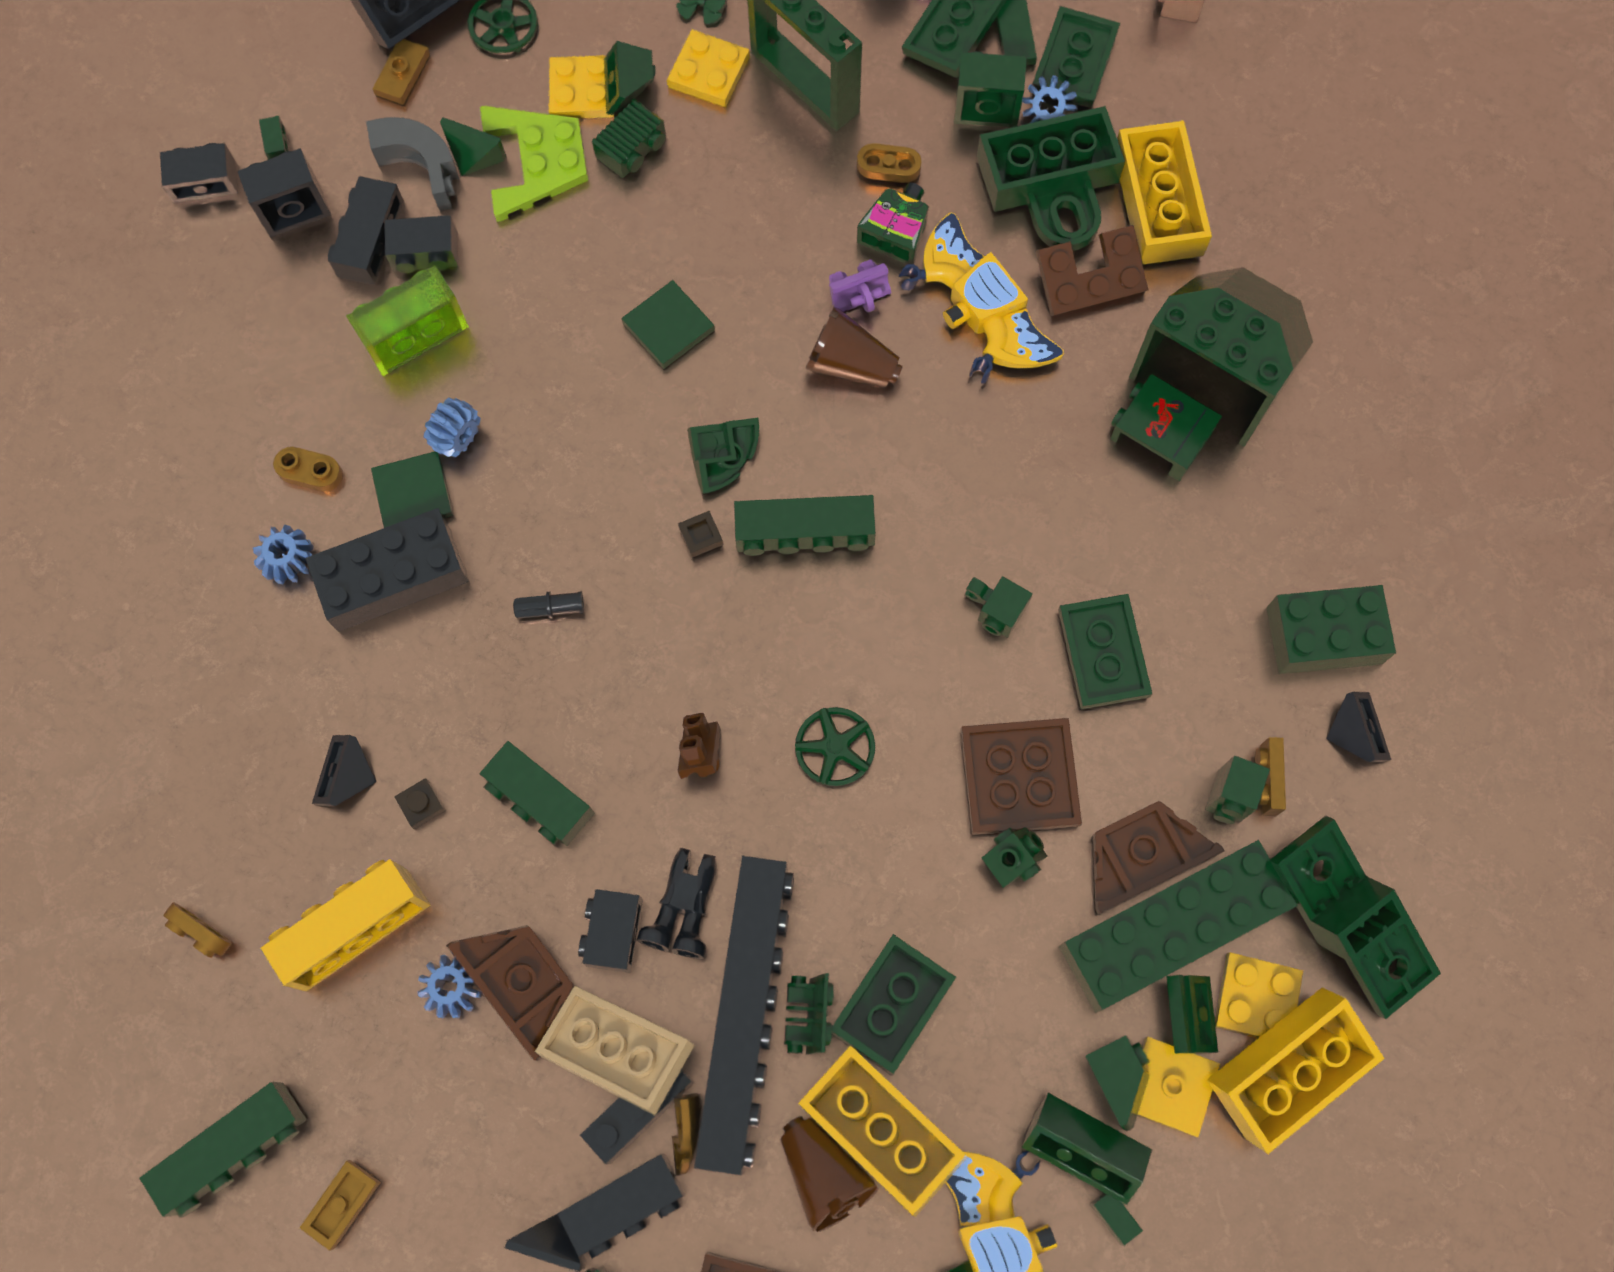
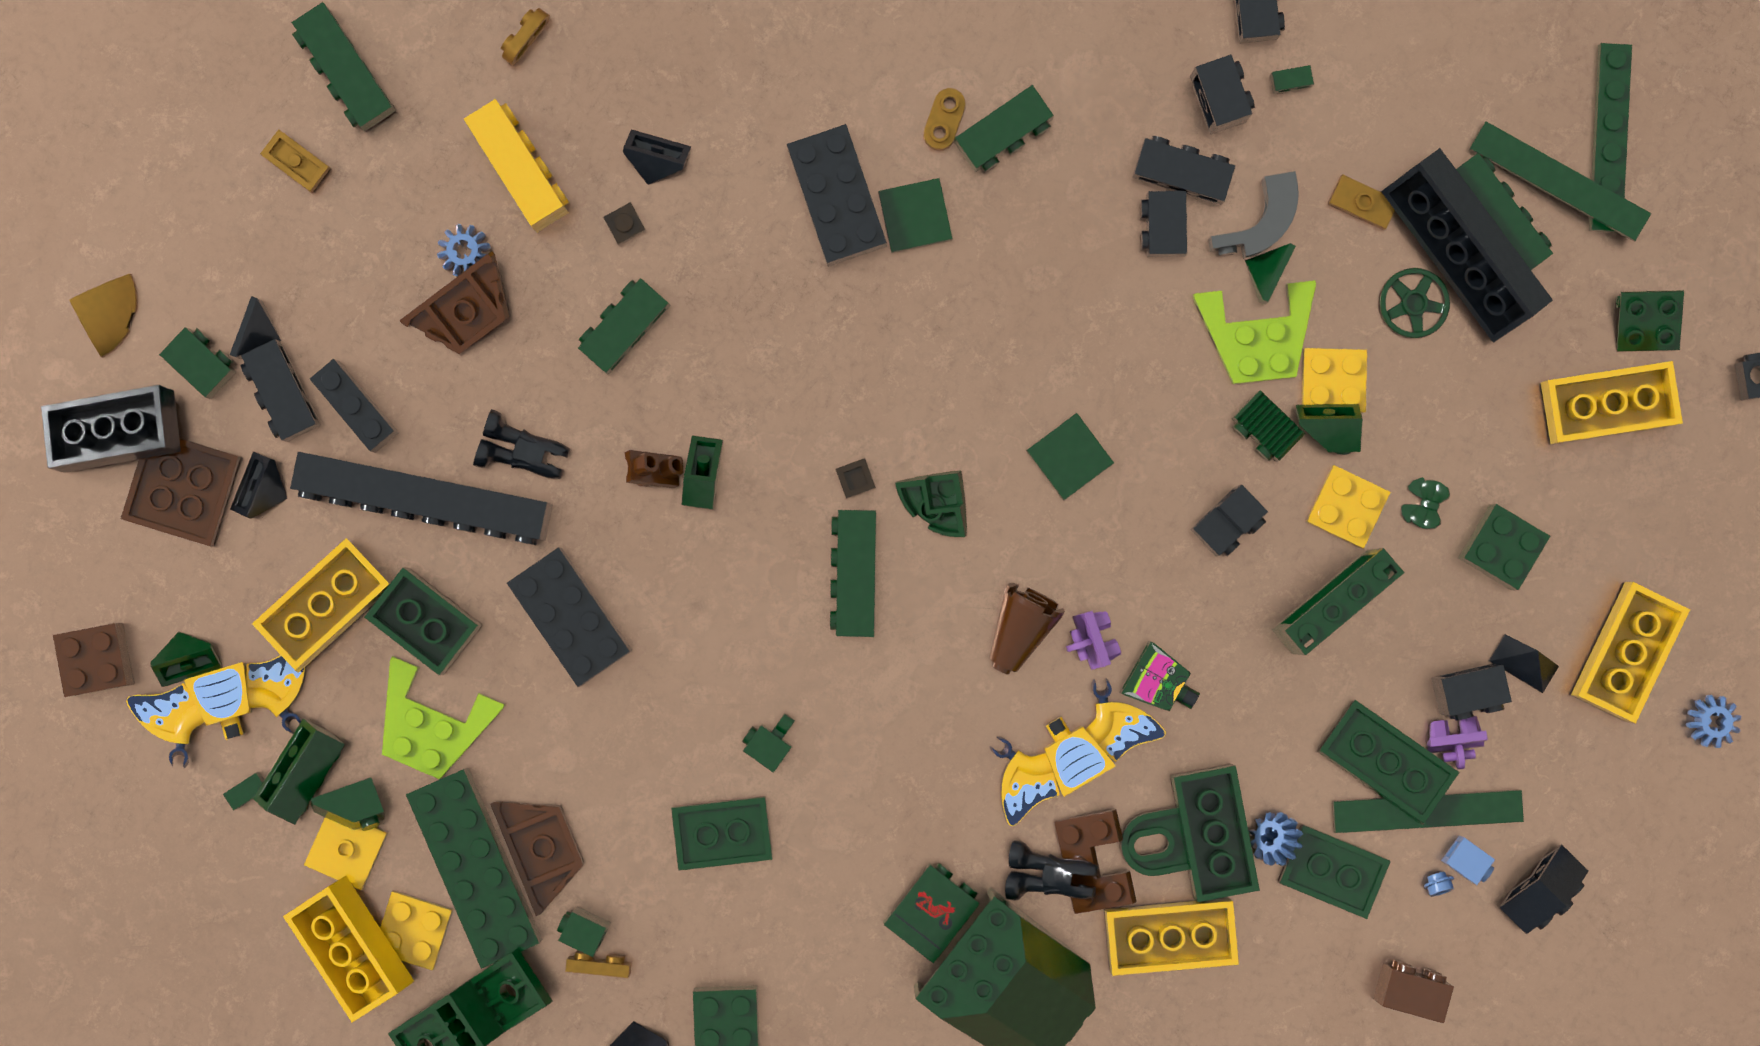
camera: 90 degrees right, 15 degrees up
medium blue gear [253,524,314,585] -> none
clear neon green brick [346,266,469,376] -> none
medium blue gear [424,397,481,457] -> none
black axle [513,591,584,619] -> none
tan plate [535,986,694,1115] -> none
black brick [578,889,643,973] -> none
pearl gold brick [672,1093,700,1175] -> none
reddish brown cone [780,1116,878,1232] -> none
dark green hinge [784,973,834,1055] -> none
dark green wheel [795,707,875,786] -> none
pearl gold plate [857,143,922,183] -> none
dark green brick [954,51,1027,128] -> none
reddish brown plate [961,718,1082,835] -> none
dark green brick [981,827,1048,888] -> none
dark green plate [1166,975,1219,1054] -> none
none -> black slope [230,451,287,519]
none -> lime wing [382,656,506,779]
none -> black brick [507,547,632,687]
none -> dark green slope [682,436,723,509]
none -> dark green brick [954,85,1054,172]
none -> black piece [1005,840,1098,900]
none -> black brick [1190,484,1268,556]

